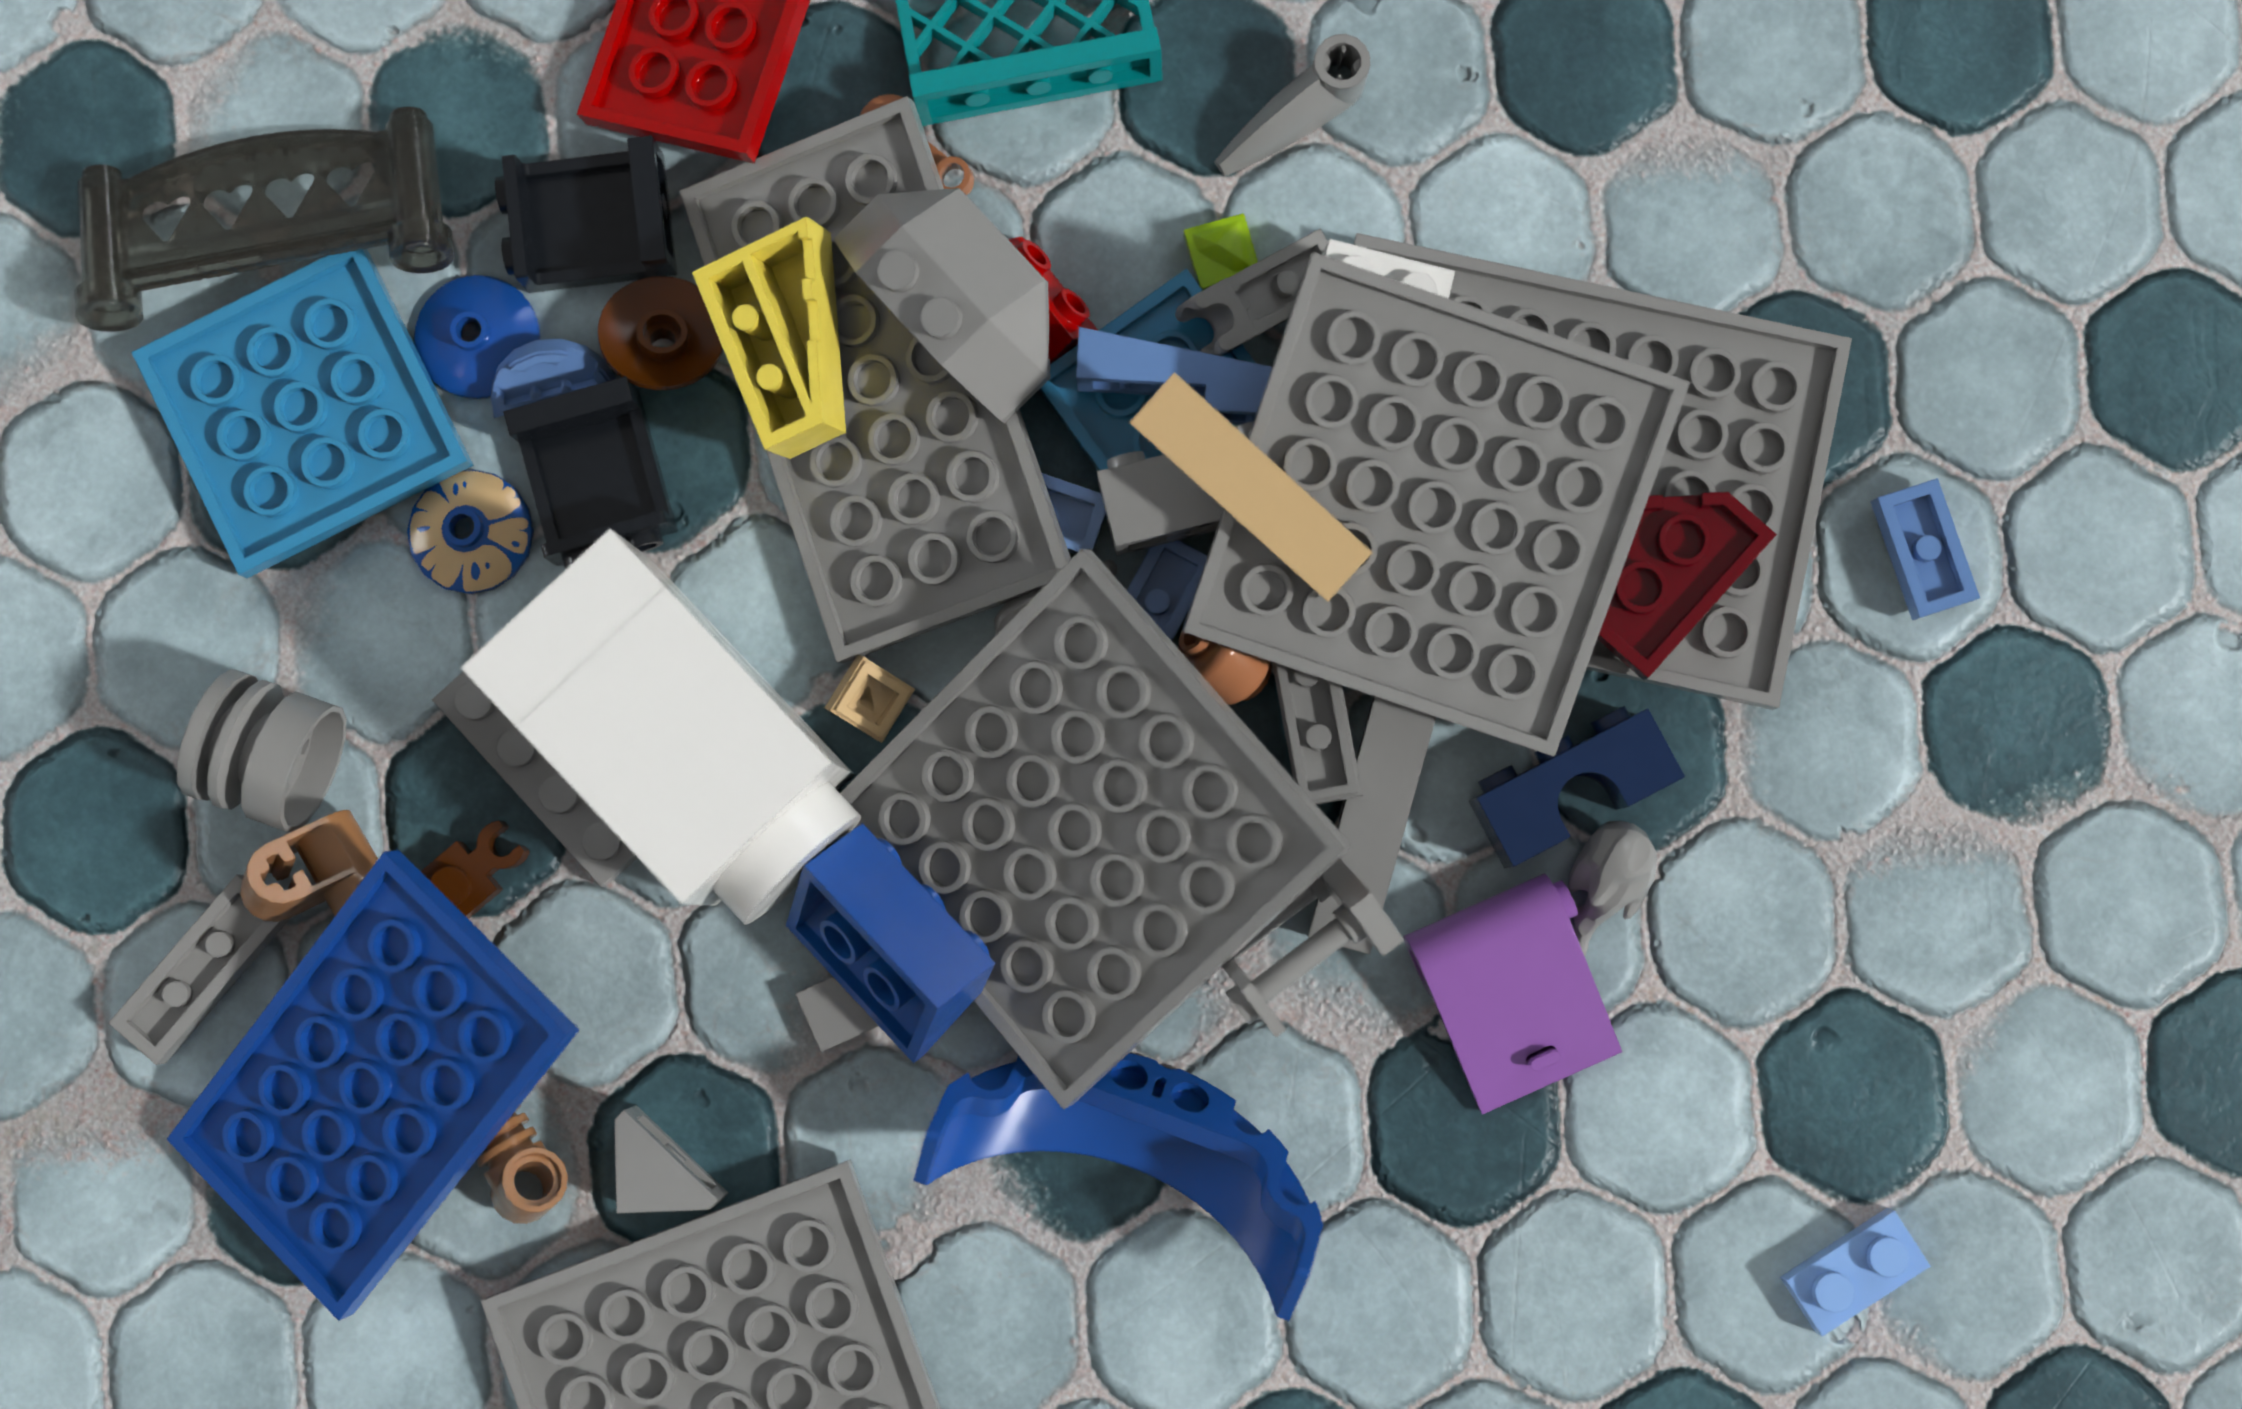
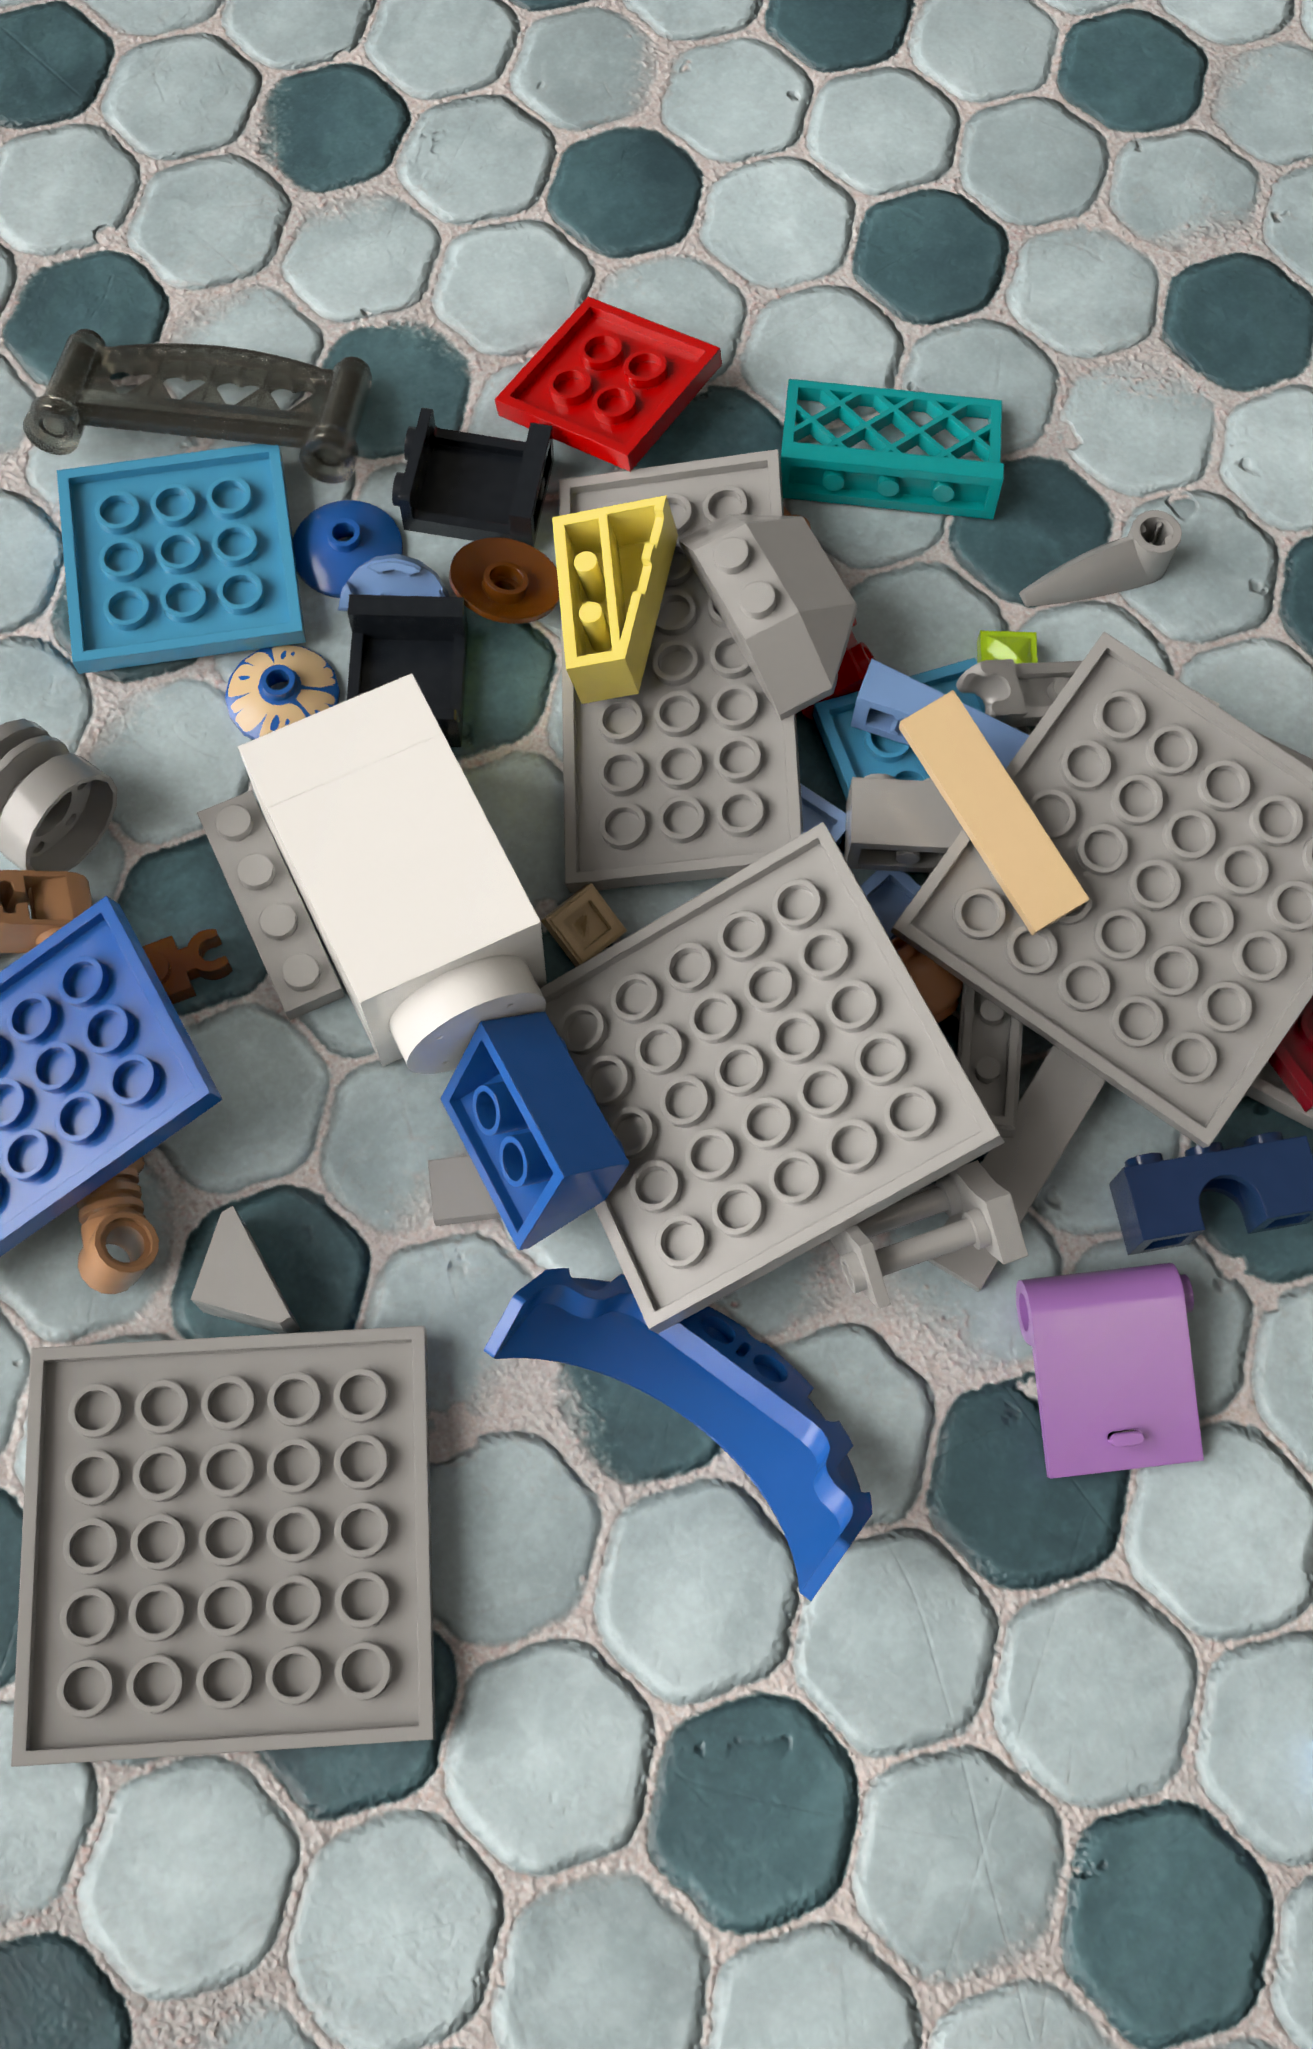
camera: 10 degrees right, 15 degrees down
light grey piece [1568,821,1657,956] -> none

